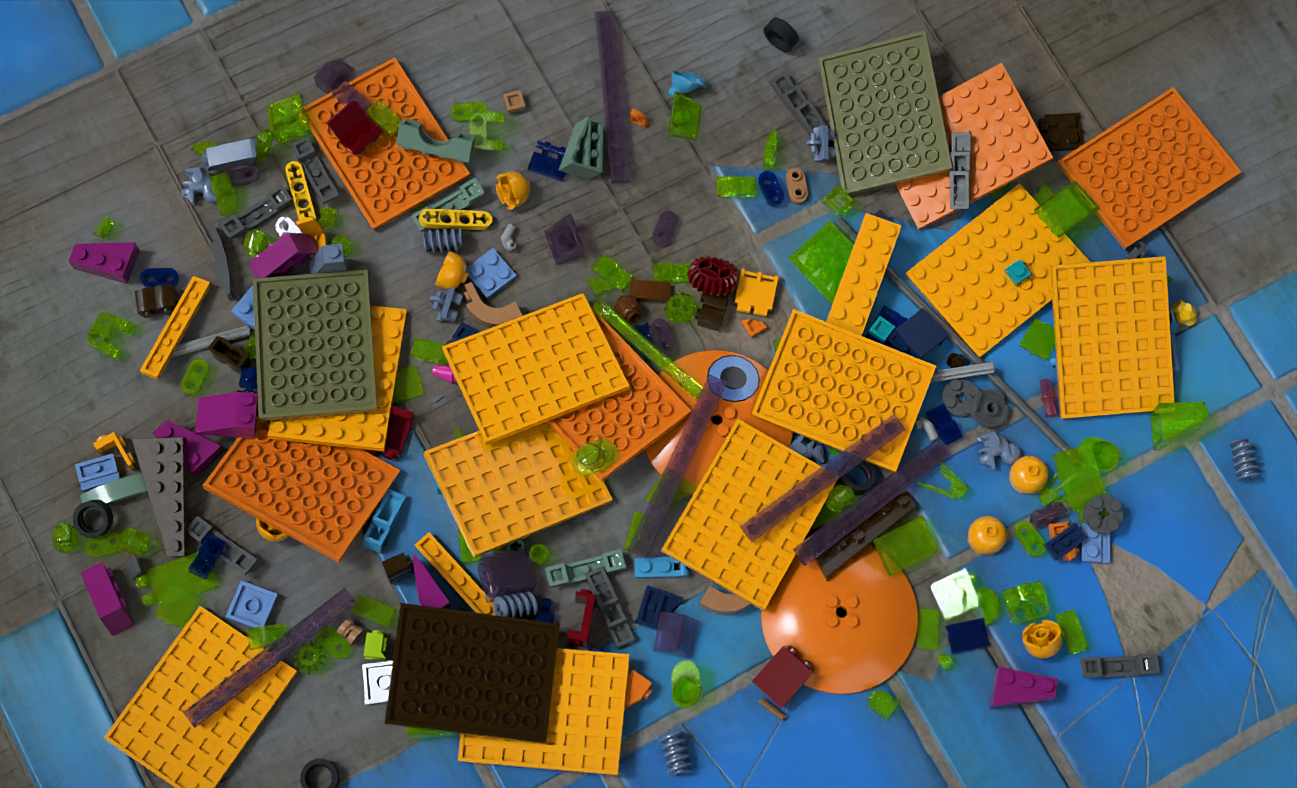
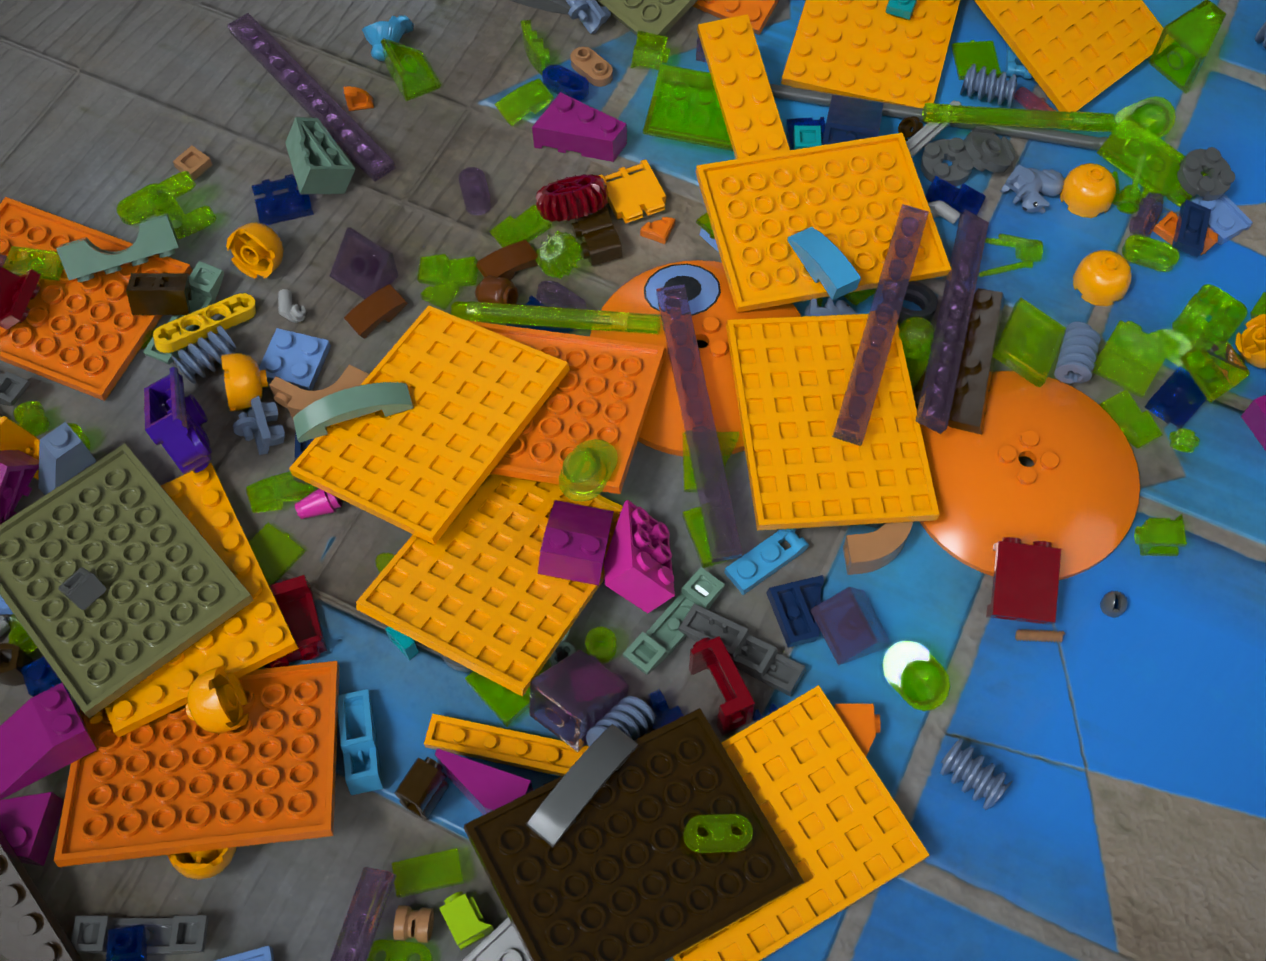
camera: 30 degrees left, 10 degrees down
none -> dark grey slope [58,567,106,610]
none -> dark brown hinge [126,273,192,315]
none -> dark purple brick [144,366,212,474]
none -> light orange cylinder [186,665,248,734]
none -> sand green slope [293,382,413,443]
none -> reddish brown slope [344,284,408,339]
none -> dark grey slope [526,724,639,847]
none -> magenta wedge [532,92,627,162]
none -> magenta slope [538,500,614,586]
none -> dark pink slope [604,500,675,614]
none -> clear neon green plate [683,814,753,853]
none -> dark azure slope [787,227,861,300]
none -> clear neon green piece [922,103,1116,132]
none -> sand blue piece [960,64,1018,108]
none -> sand blue piece [1054,321,1101,384]
none -> dark grey hinge [1100,591,1128,618]
none -> clear neon green torso [1179,341,1250,403]

